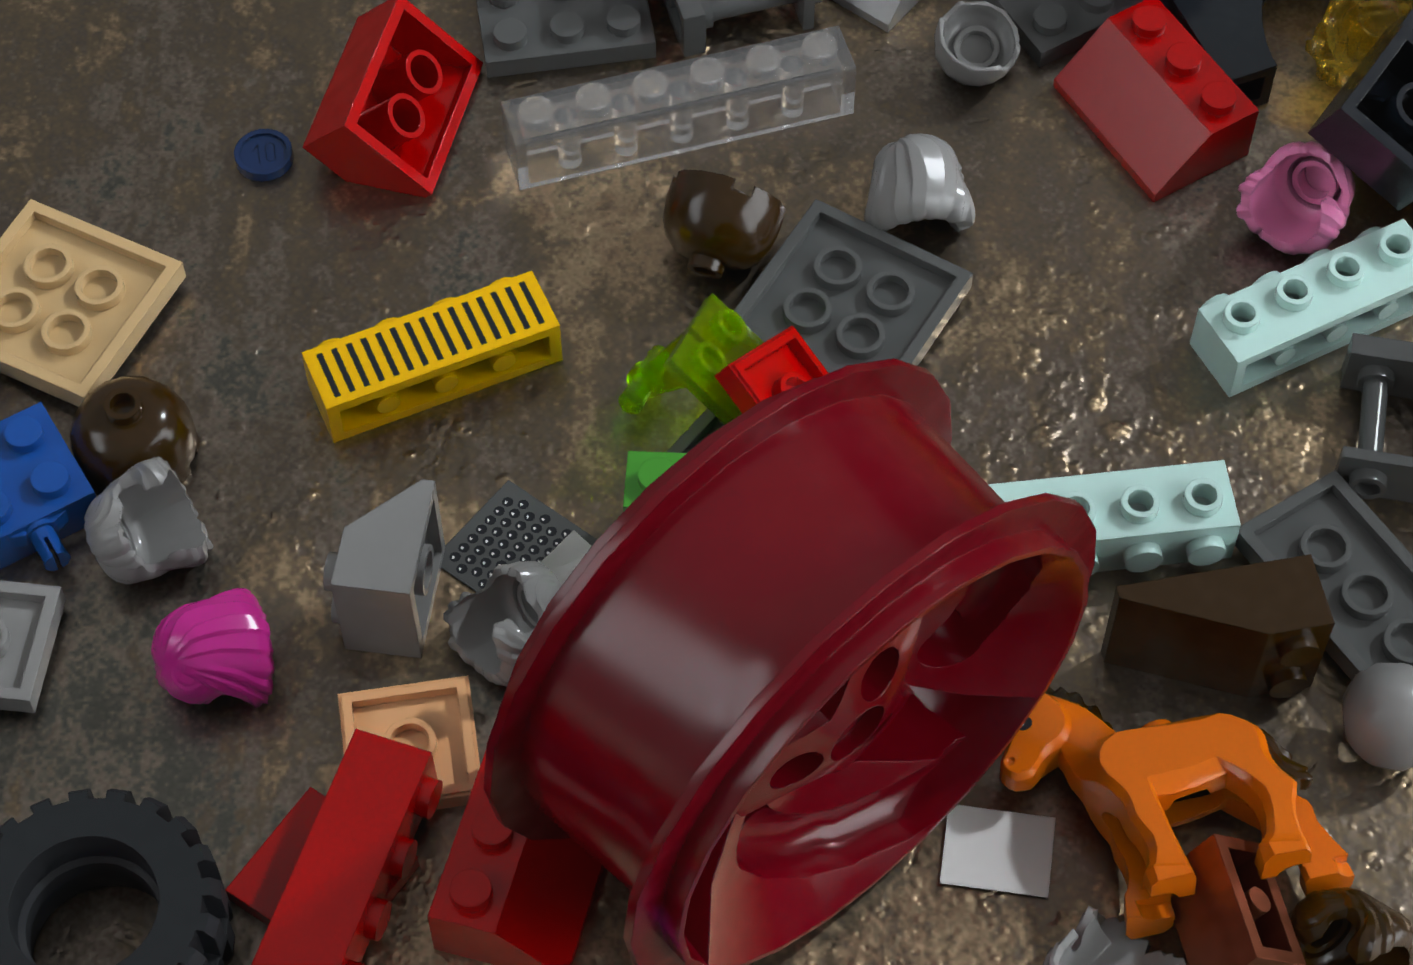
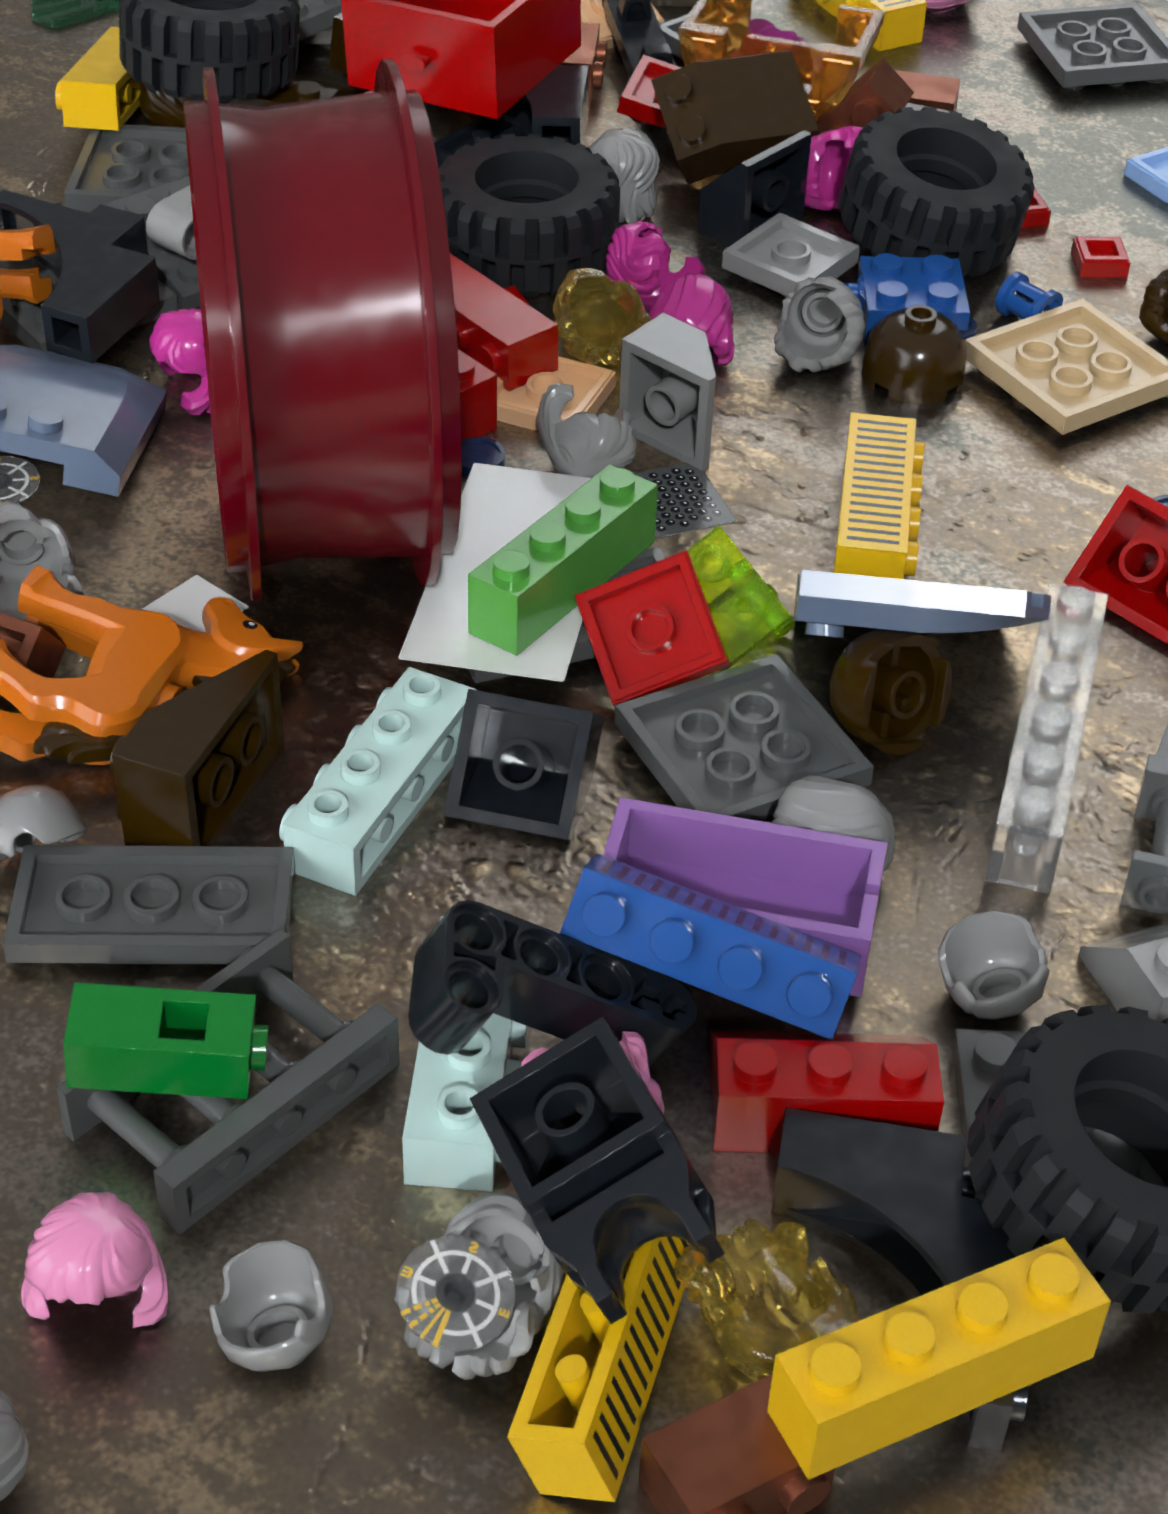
camera: 120 degrees right, 15 degrees down
none -> black beam [408,900,697,1066]
none -> black slope [443,689,604,840]
none -> clear yellow hair [553,268,651,366]
none -> blue brick [560,853,861,1040]
none -> medium lavender piece [603,797,887,997]
none -> dark pink hair [605,221,705,311]
none -> sand blue wedge [794,570,1052,638]

